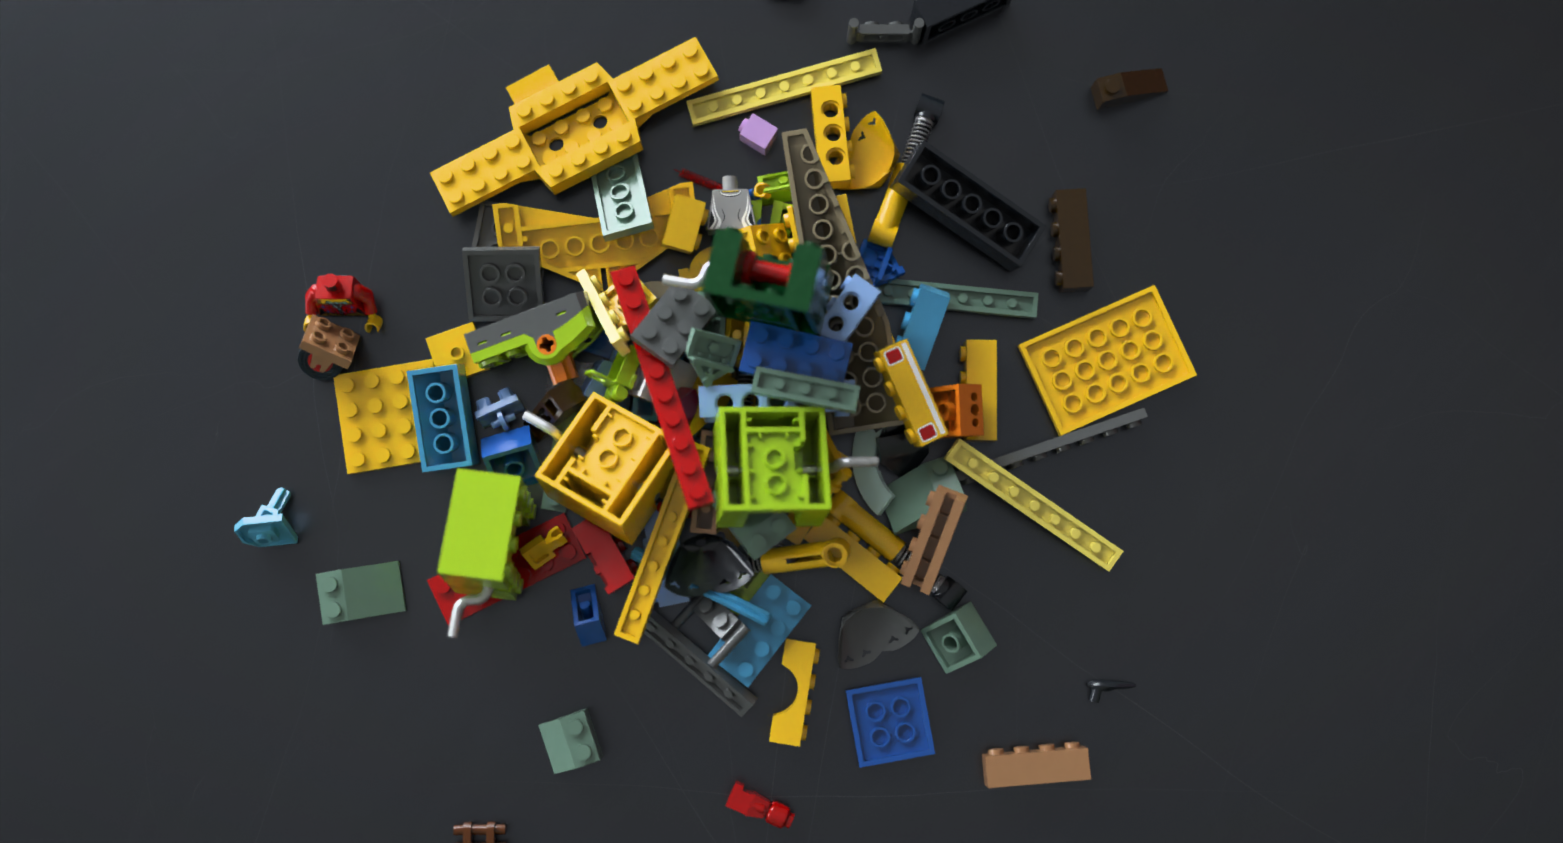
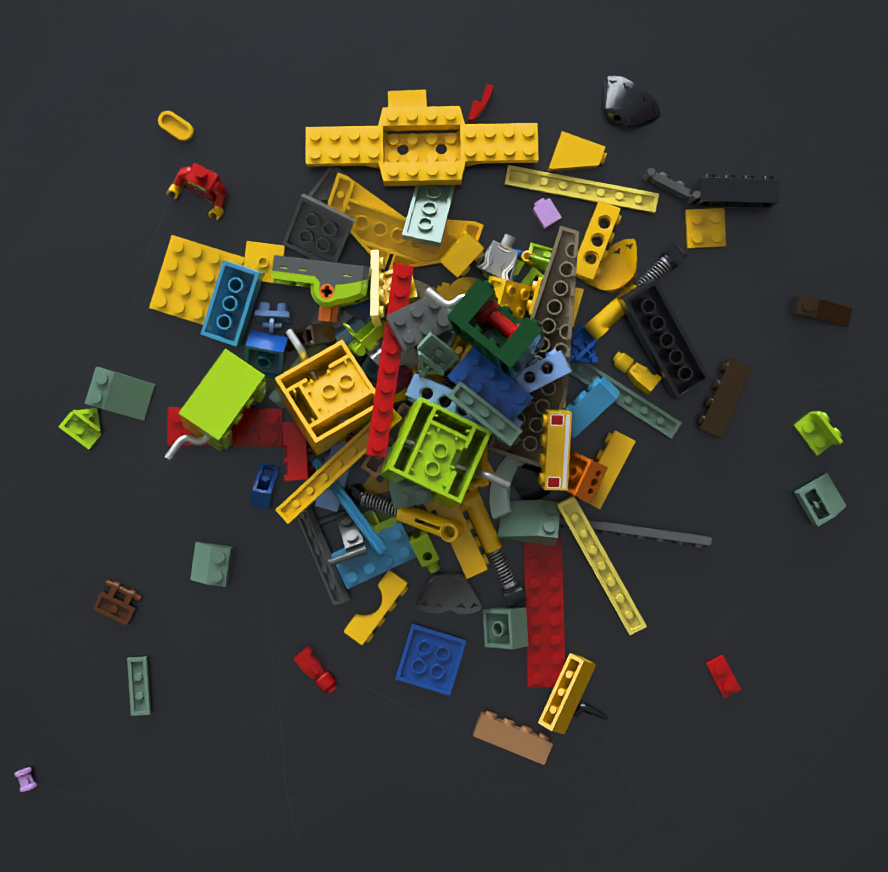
camera: 30 degrees right, 5 degrees up
medium azure piece [234,488,298,547] -> none
medium nougat plate [297,314,360,380] -> none
yellow plate [519,526,567,570] -> none
black piece [665,533,754,597] -> none
red piece [673,168,723,190] -> none
medium nougat brick [899,485,968,595] -> none
yellow plate [1018,285,1197,436] -> none
none -> lime slope [58,407,102,451]
none -> yellow tile [158,111,194,142]
none -> lime torso [408,529,440,573]
none -> red slope [468,84,494,124]
none -> red plate [523,533,565,688]
none -> yellow brick [538,653,596,734]
none -> yellow slope [548,131,607,172]
none -> yellow piece [612,352,662,395]
none -> yellow plate [685,208,726,249]
none -> red plate [705,655,741,698]
none -> lime bracket [793,411,843,456]
none -> sand green slope [794,473,846,526]

